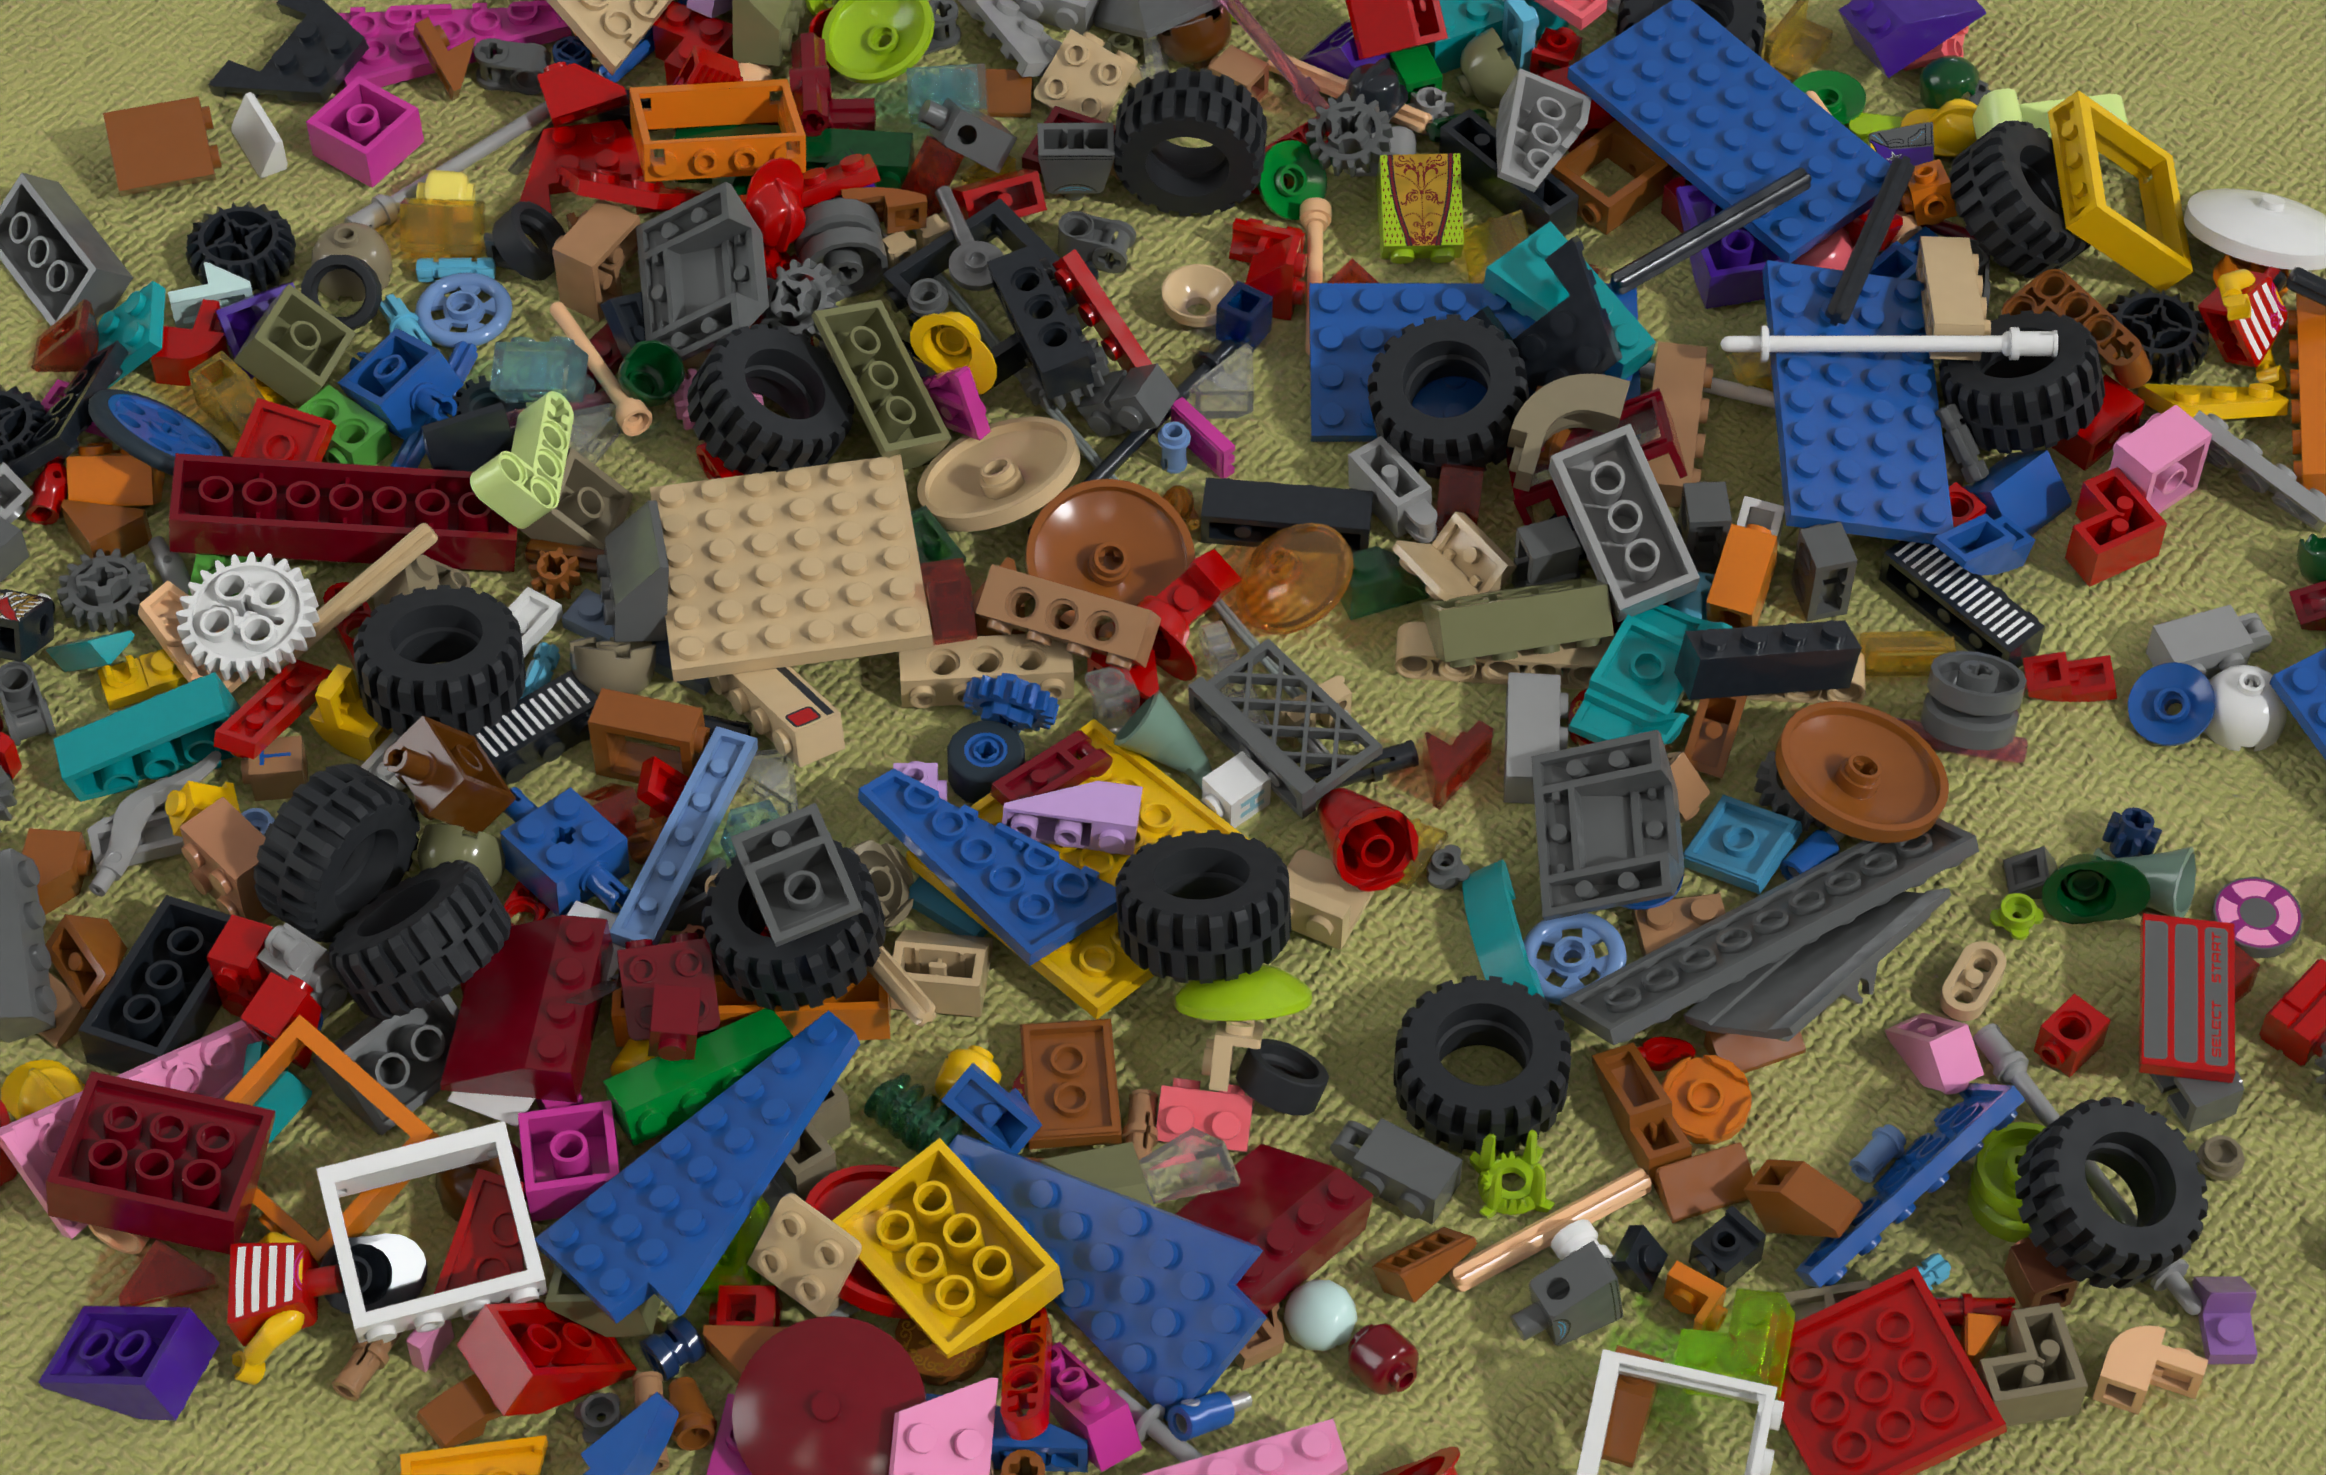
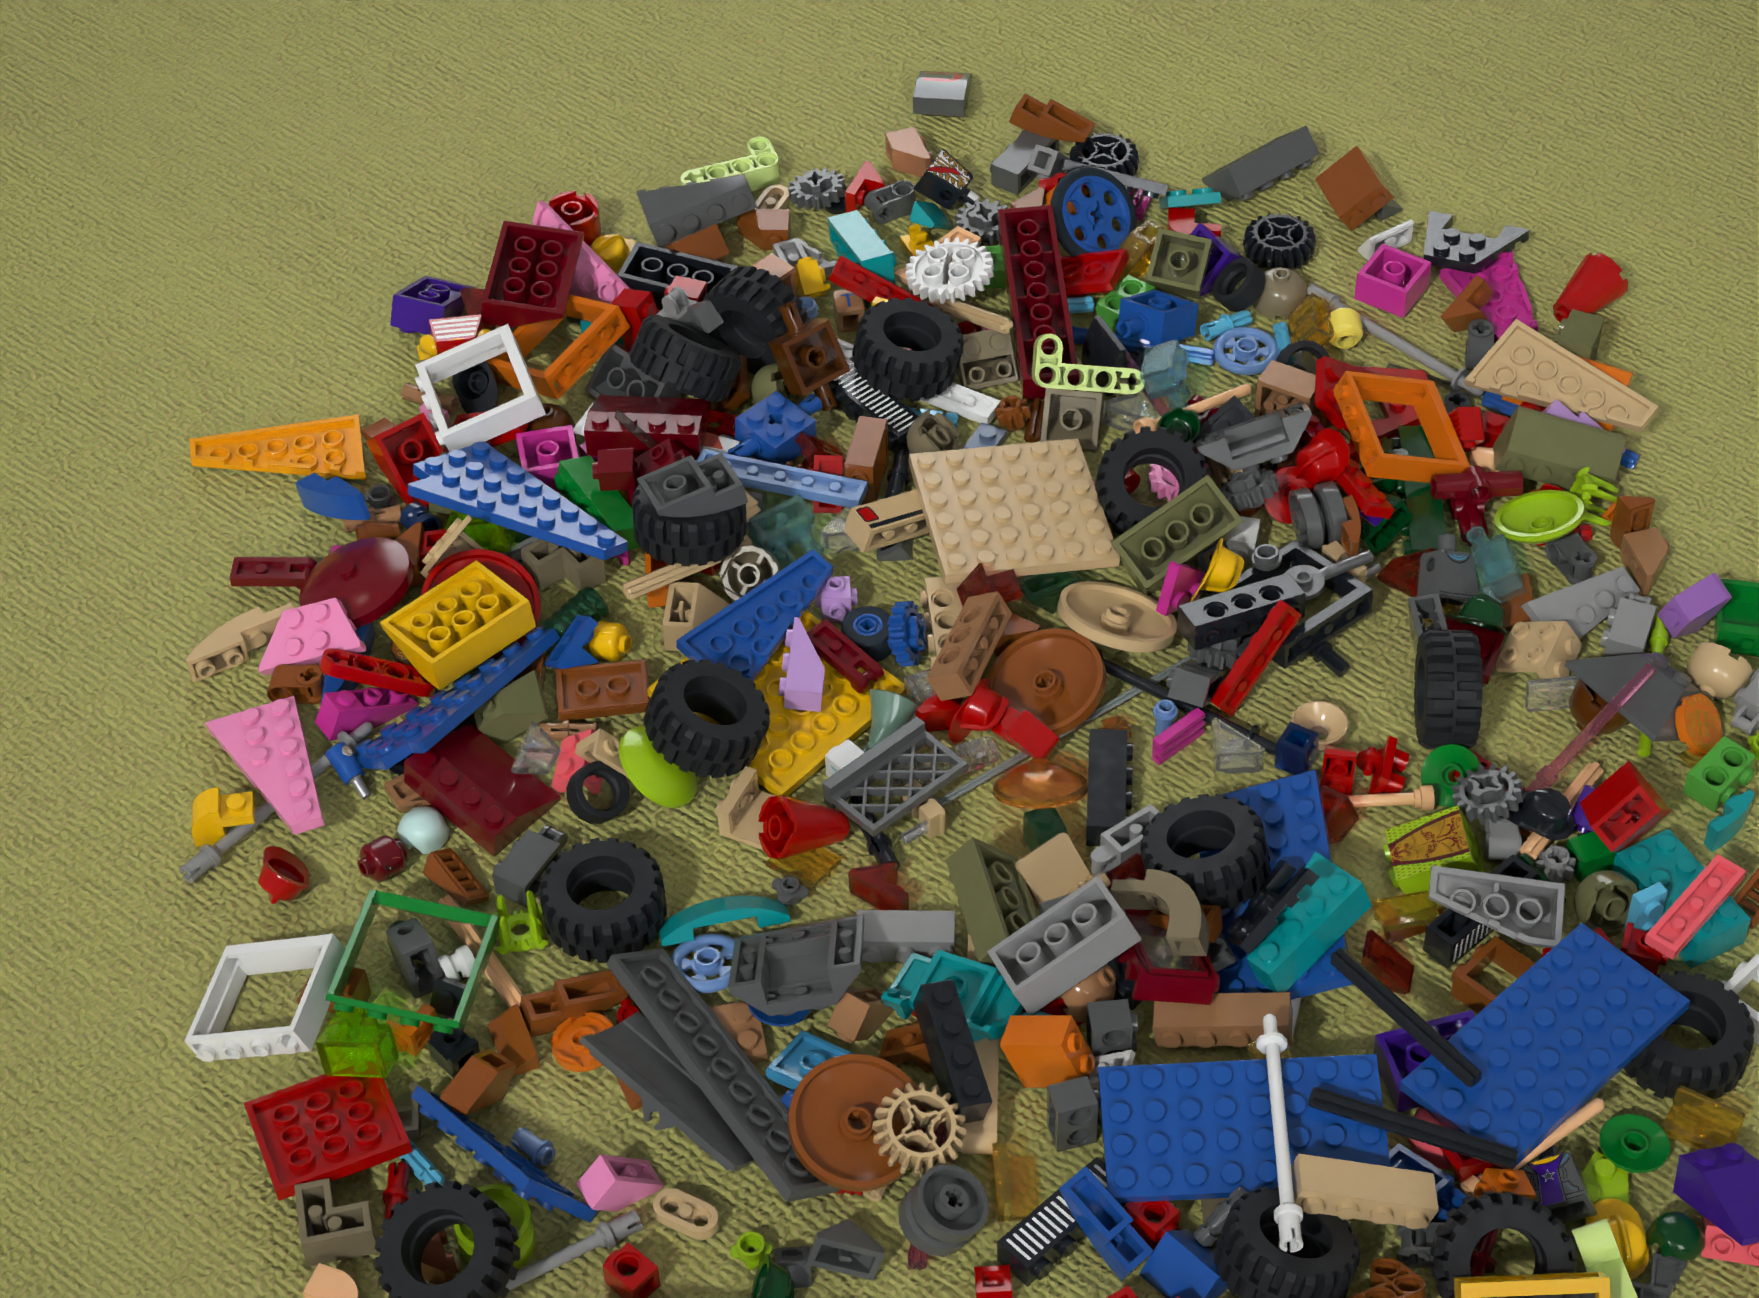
camera: 90 degrees right, 5 degrees down
clear red slope [31,299,99,372] -> none
light grey piece [89,751,222,896] -> none
light aqua slope [168,262,253,329] -> none
red slope [537,62,629,127] -> none
dark grey slope [596,500,669,642] -> none
red brick [951,168,1047,220] -> none
dark grey piece [1057,211,1137,273] -> none
medium nougat brick [1207,45,1269,102] -> none
orange slope [1959,1313,2002,1369] -> none
none -> green window [325,889,501,1035]
none -> dark grey slope [687,300,723,334]
none -> dark grey slope [806,1219,885,1281]
none -> tan gear [872,1082,967,1178]
none -> dark green piece [1444,593,1507,636]

